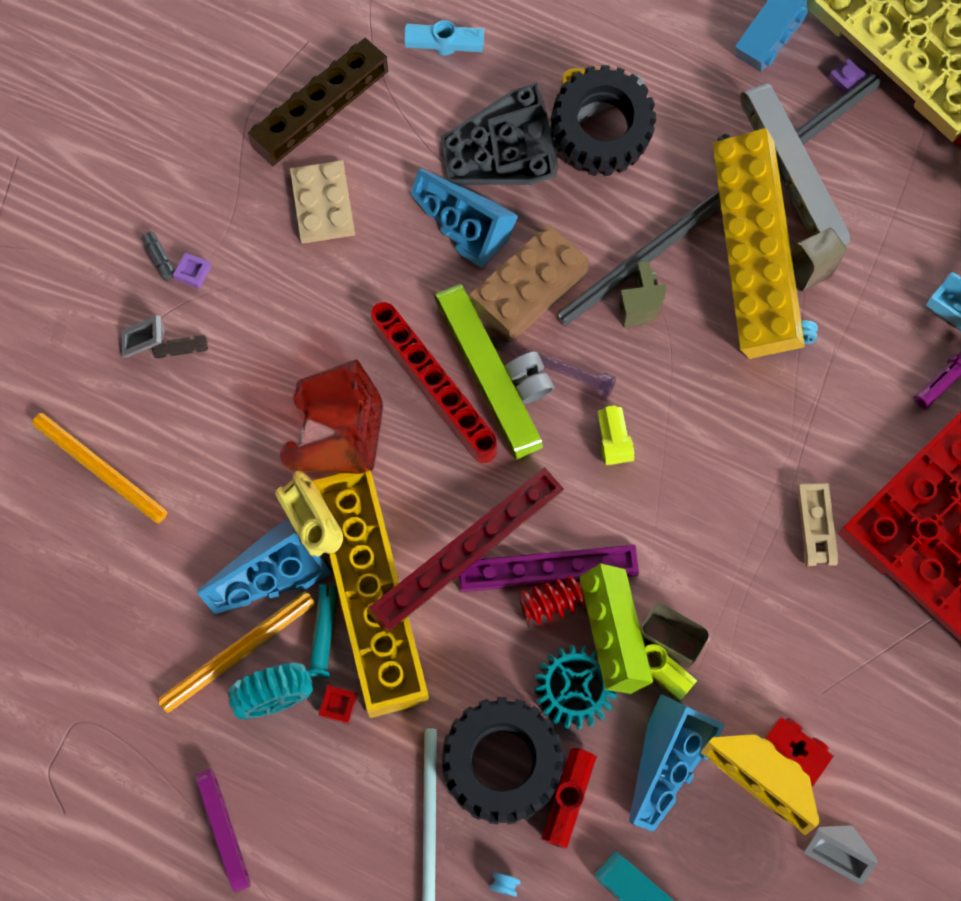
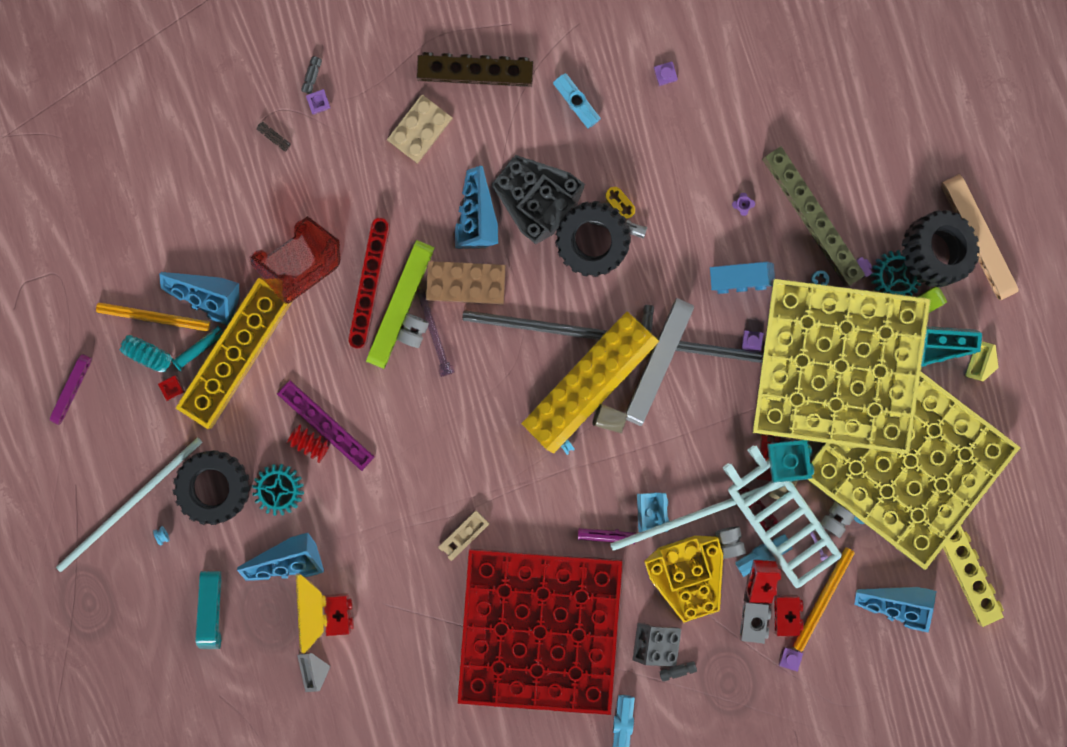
camera: 45 degrees right, 20 degrees up
light orange axle [32,413,168,524] -> none
light grey slope [121,315,166,358] -> none
light yellow piece [275,471,343,557] -> none
dark red plate [367,467,564,634] -> none
red piece [541,747,597,849] -> none
lime brick [580,563,653,694] -> none
neon yellow piece [597,406,634,466] -> none
olive brick [619,261,666,327] -> none
dark tan piece [641,603,709,668] -> none
neon yellow piece [645,644,697,702] -> none

